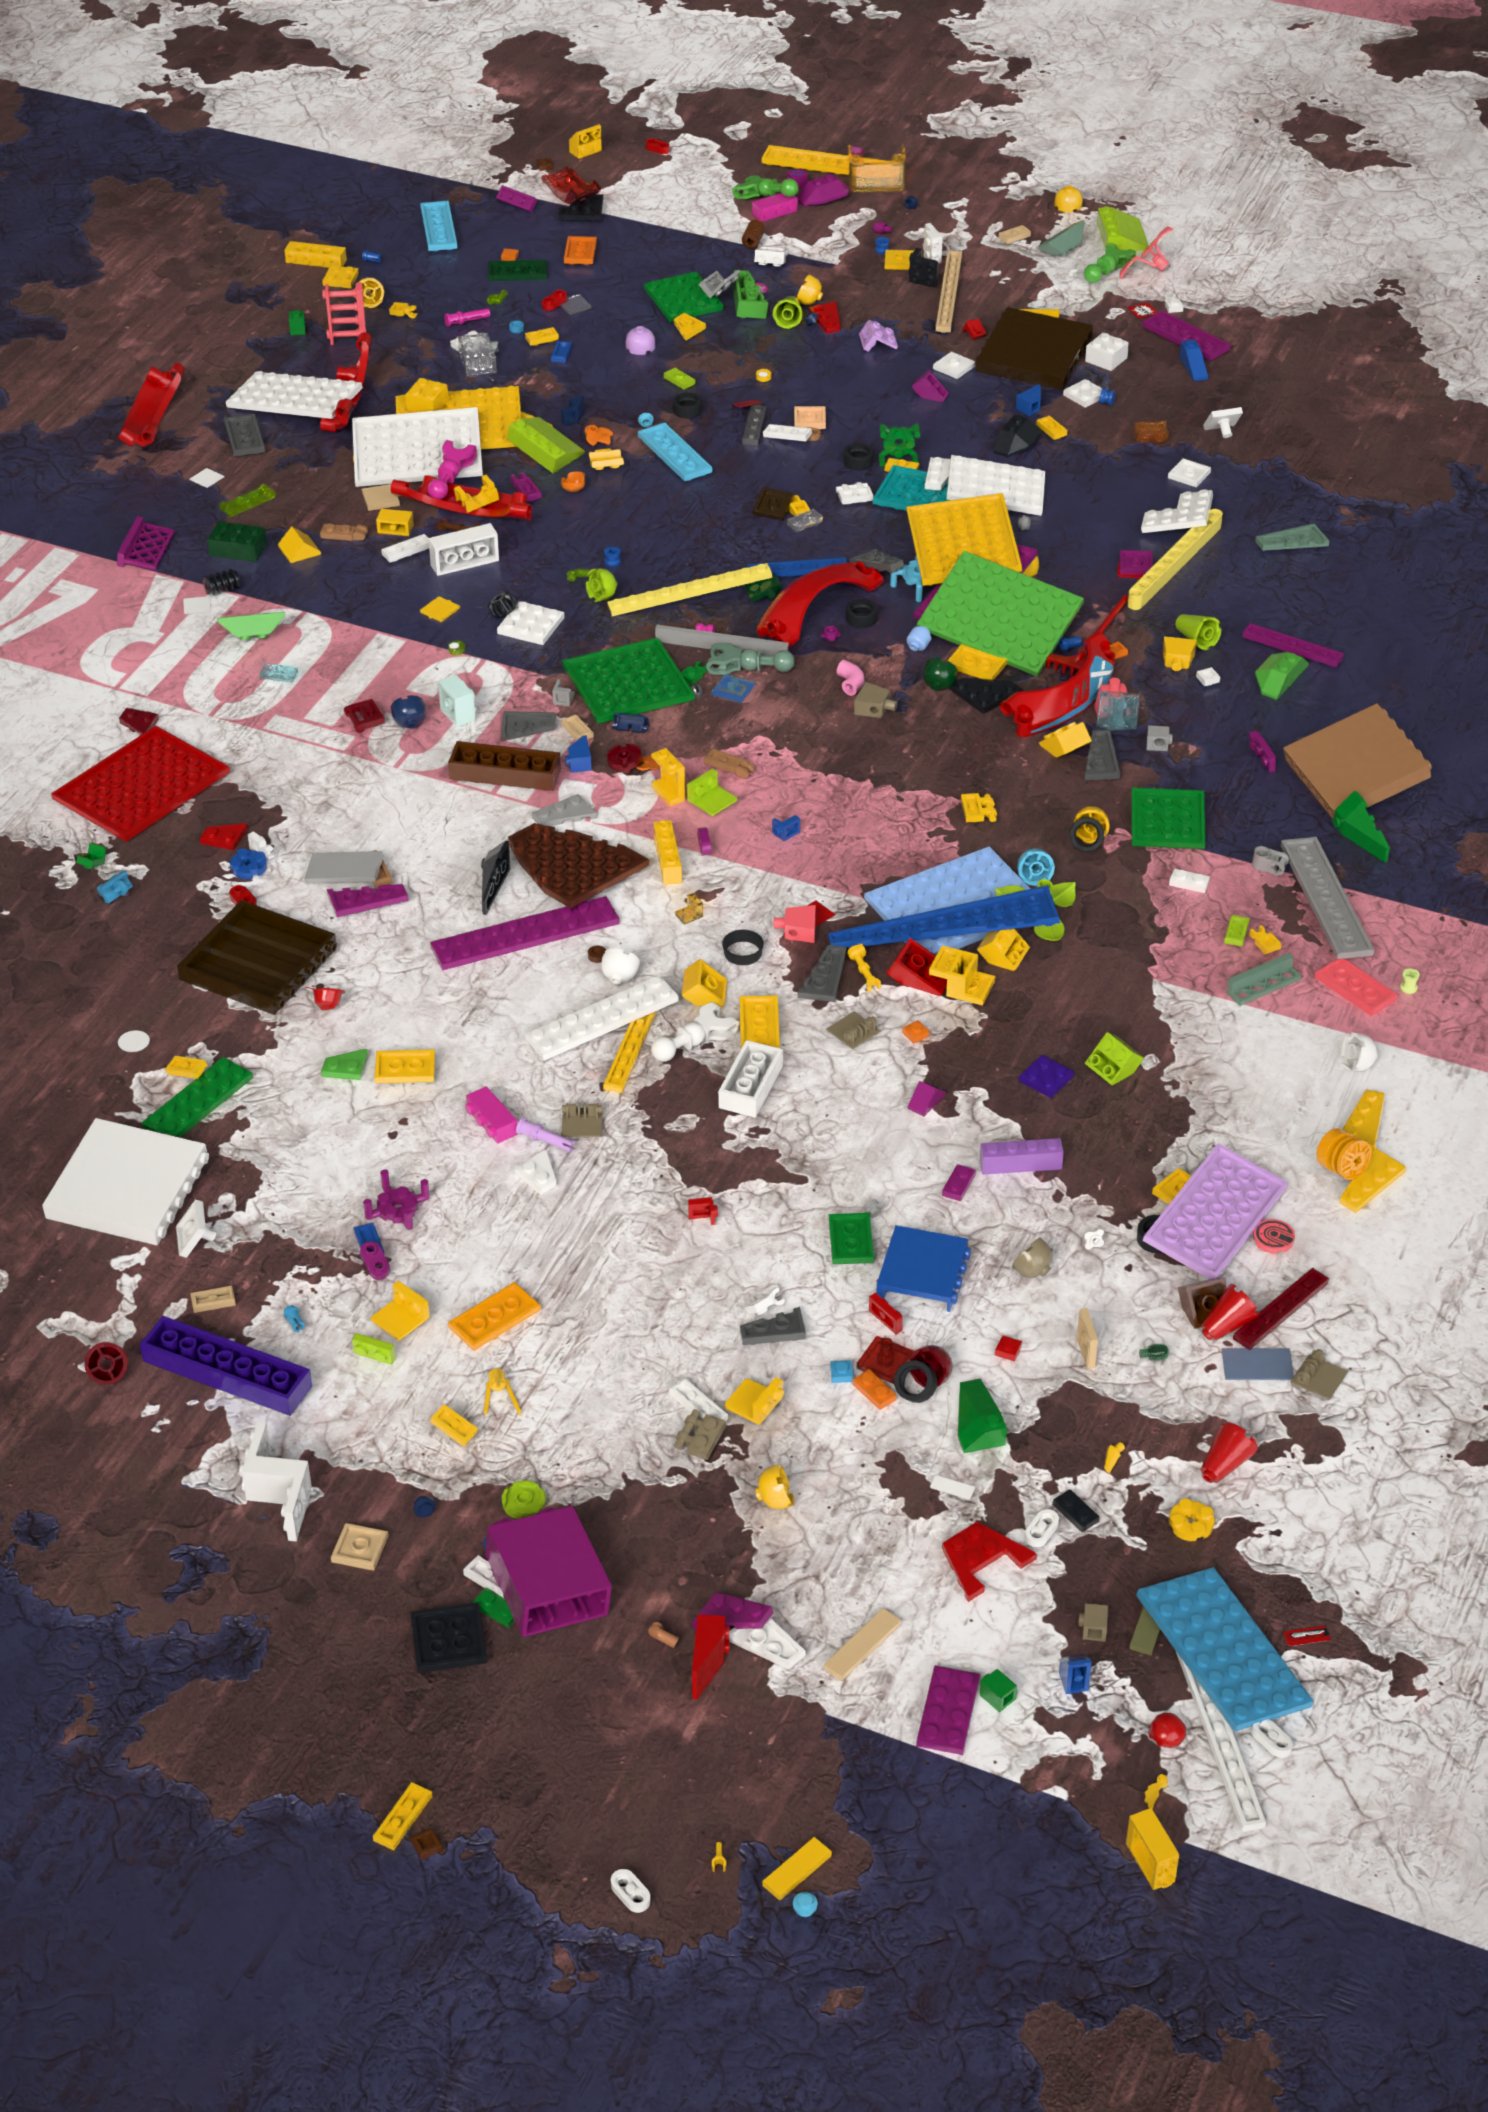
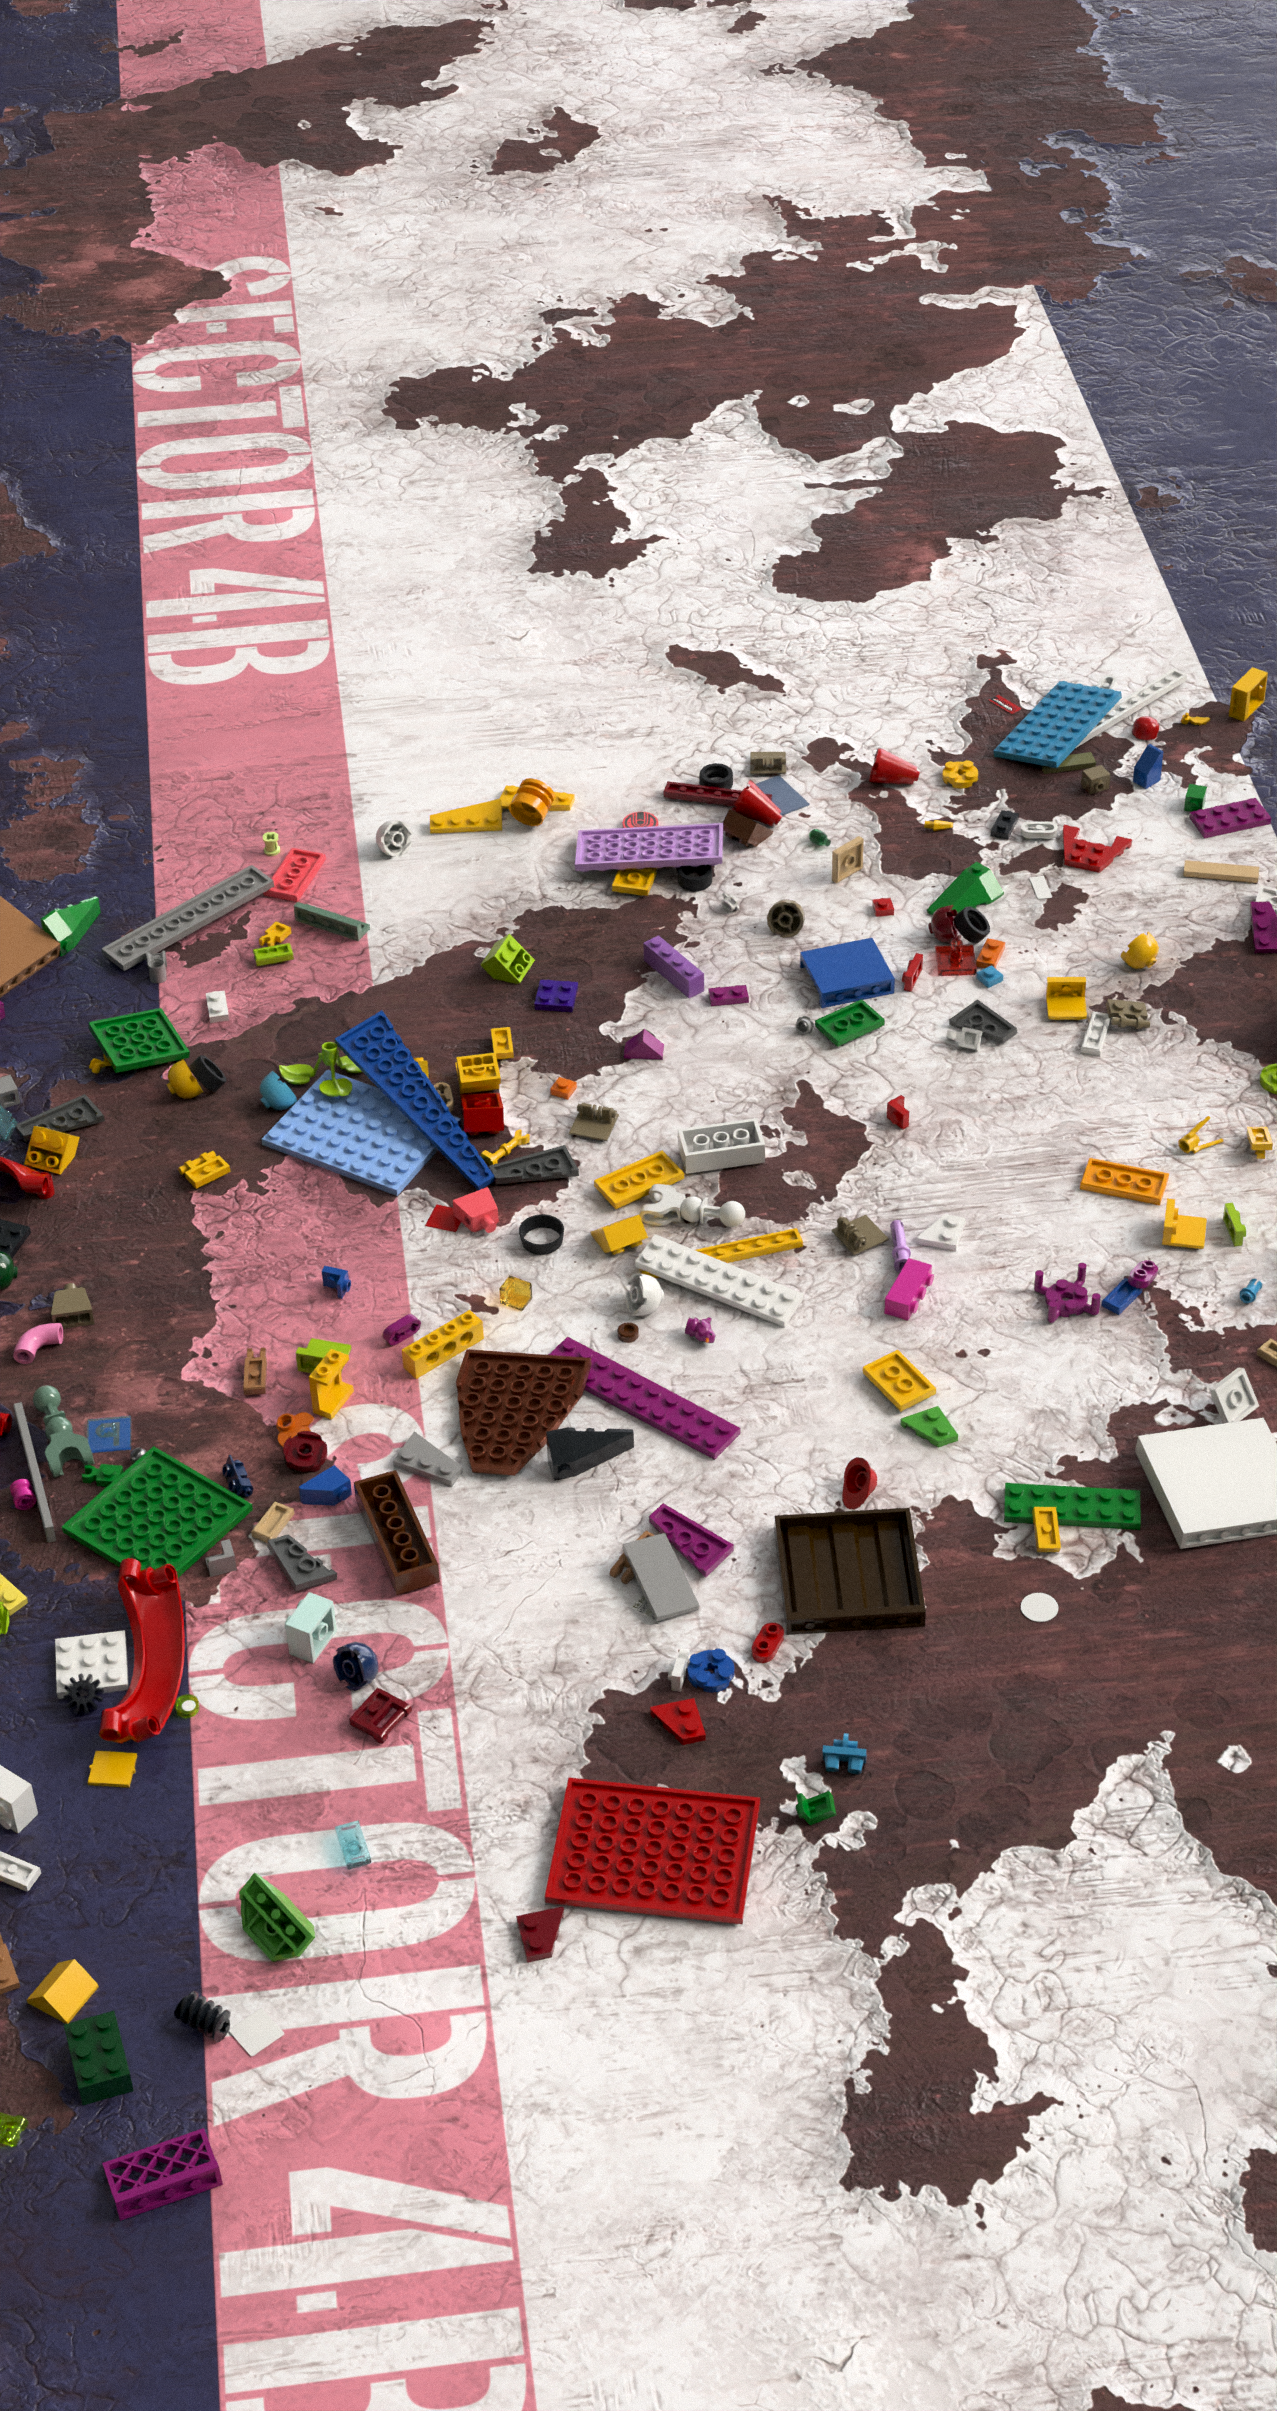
camera: 120 degrees left, 0 degrees up
none -> red panel [99,1558,185,1743]
none -> yellow plate [491,1027,514,1059]
none -> magenta animal [685,1317,716,1343]
none -> black tyre [699,763,733,789]

